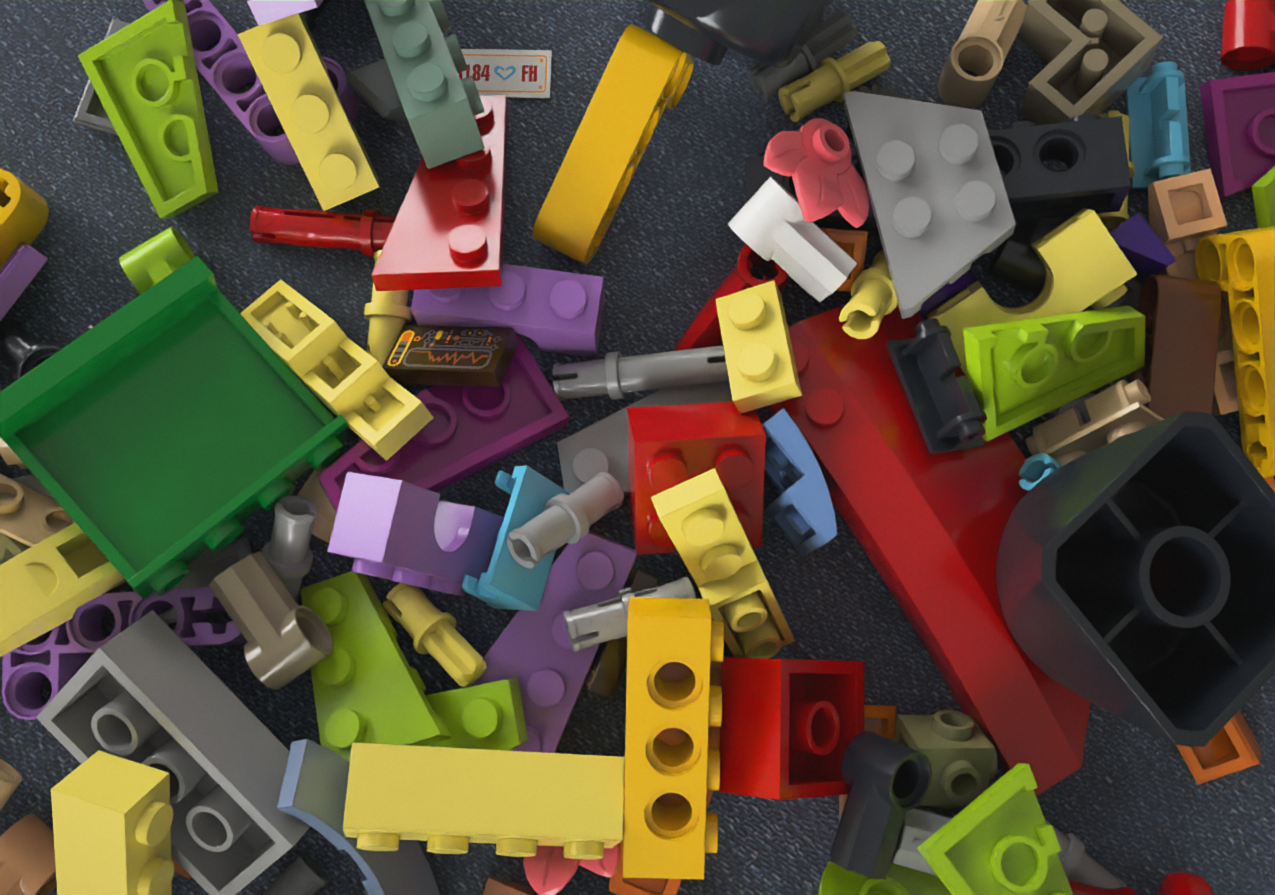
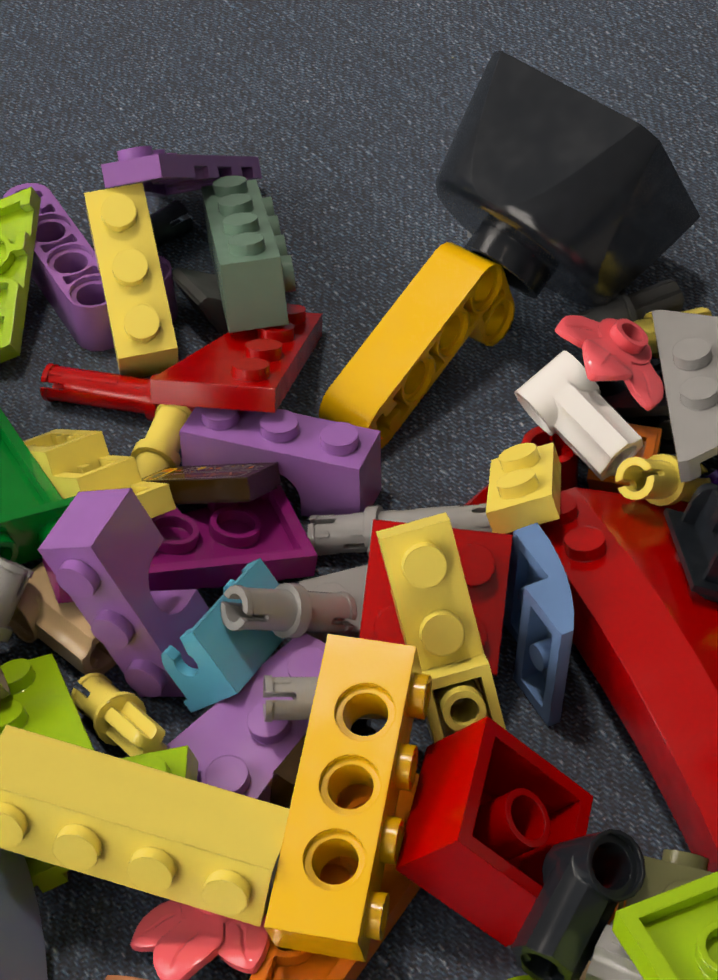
camera: 10 degrees right, 35 degrees down
white sticker [458,49,552,98] -> none

